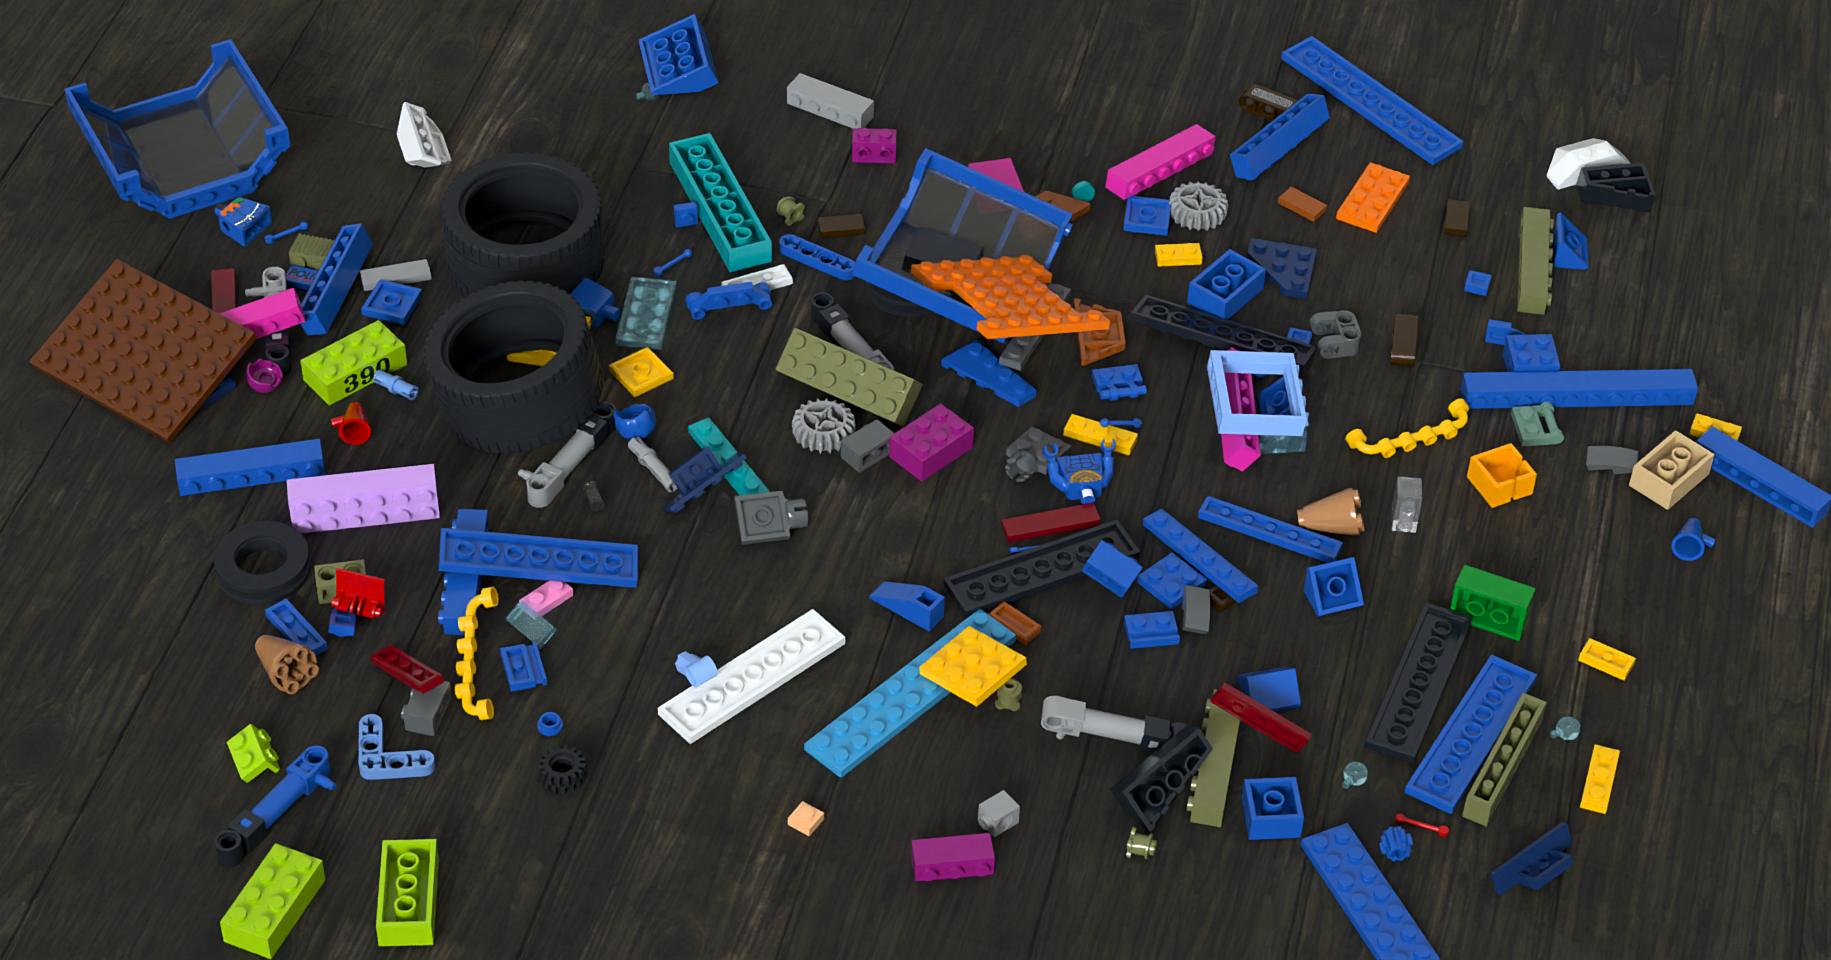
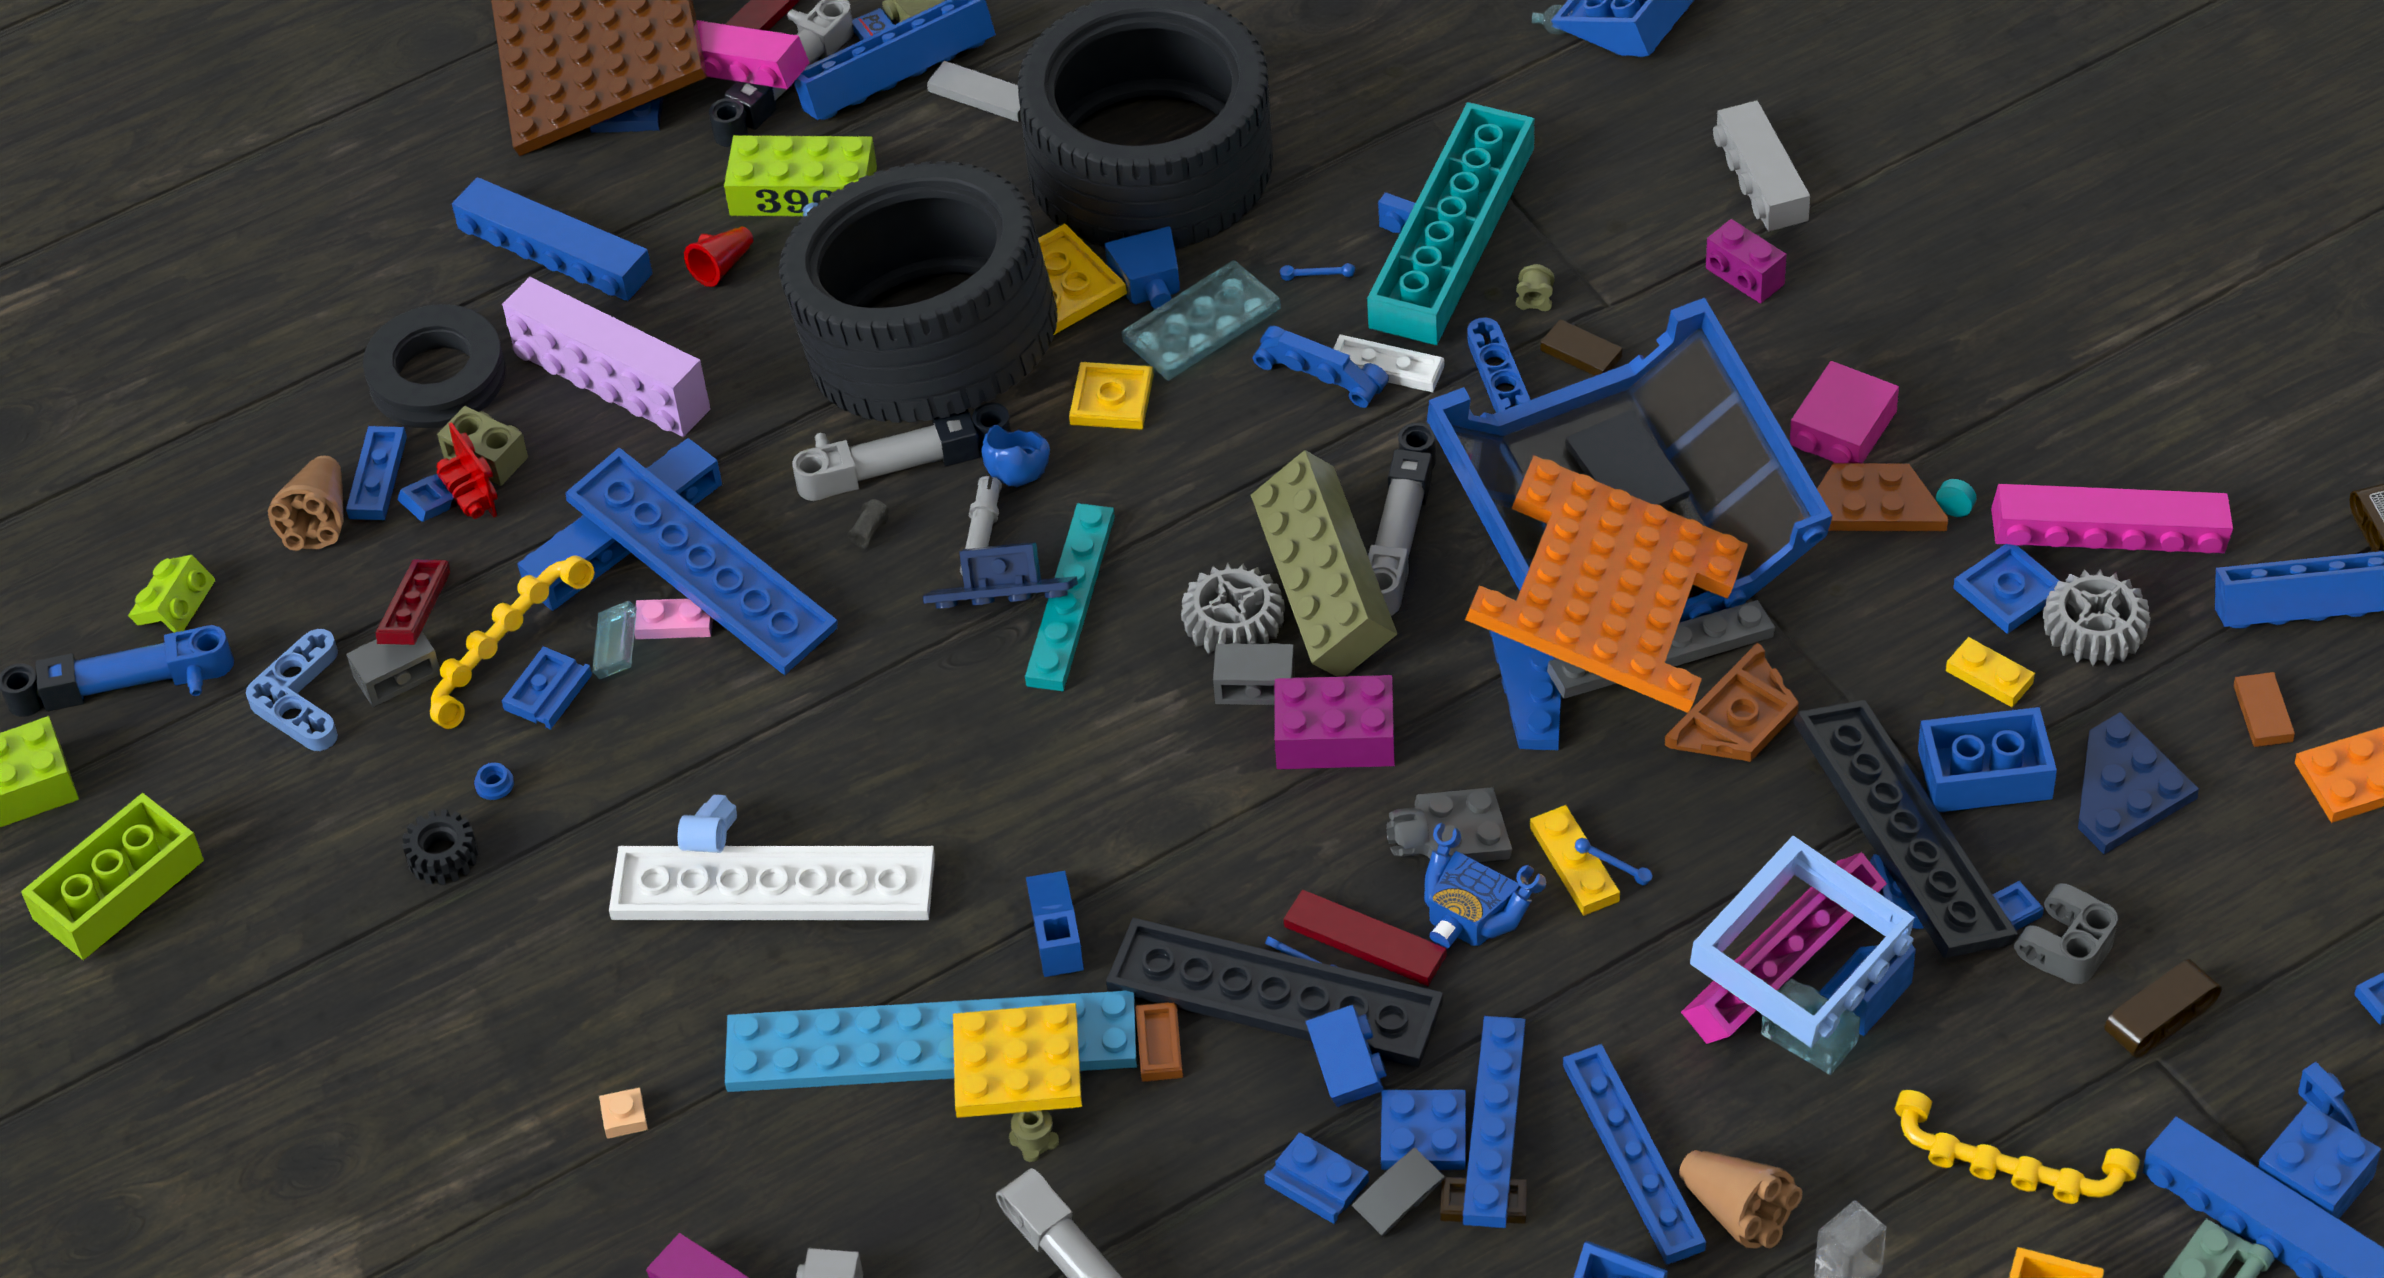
camera: 50 degrees right, 5 degrees up
magenta hair [246,359,283,393] -> none
blue plate [361,279,423,325] -> none
dark grey plate [734,491,809,545] -> none
blue plate [1092,364,1147,401] -> none

